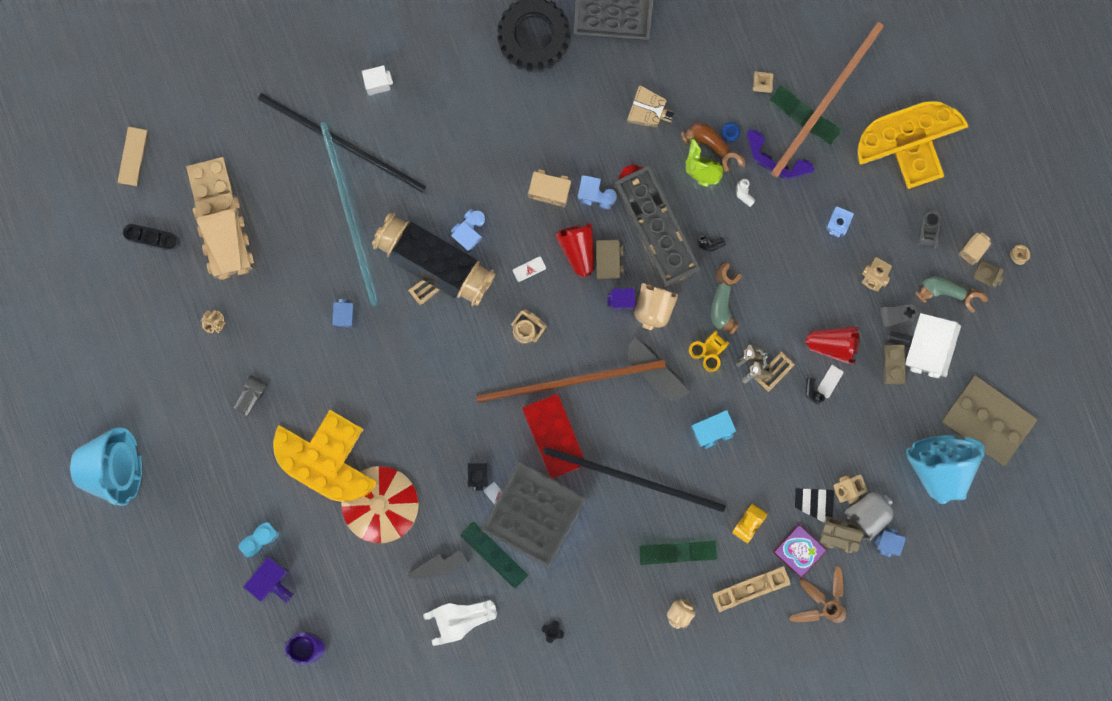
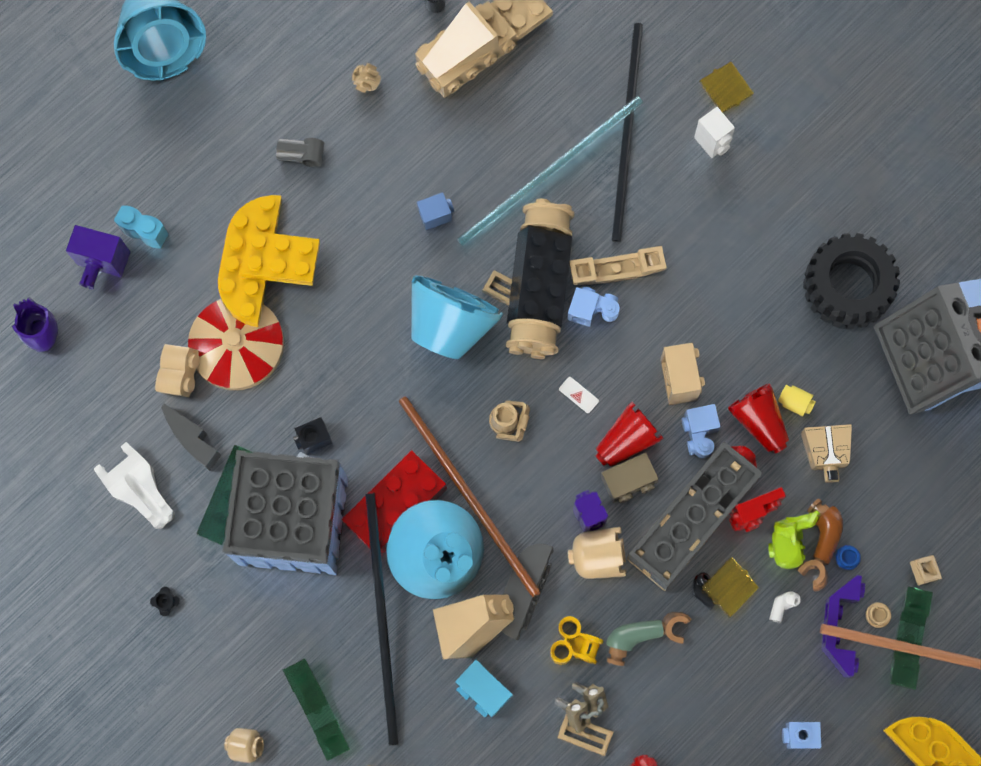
camera: 70 degrees right, 10 degrees down
none -> tan brick [155,344,200,398]
none -> medium azure cone [386,500,484,599]
none -> medium azure cone [411,275,503,359]
none -> tan slope [433,595,514,660]
none -> tan slope [569,246,667,285]
none -> clear yellow piece [699,62,754,113]
none -> clear yellow piece [702,557,759,617]
none -> red cone [727,383,789,454]
none -> red plate [729,487,786,533]
none -> light yellow brick [778,385,816,417]
none -> tan plate [865,603,891,628]

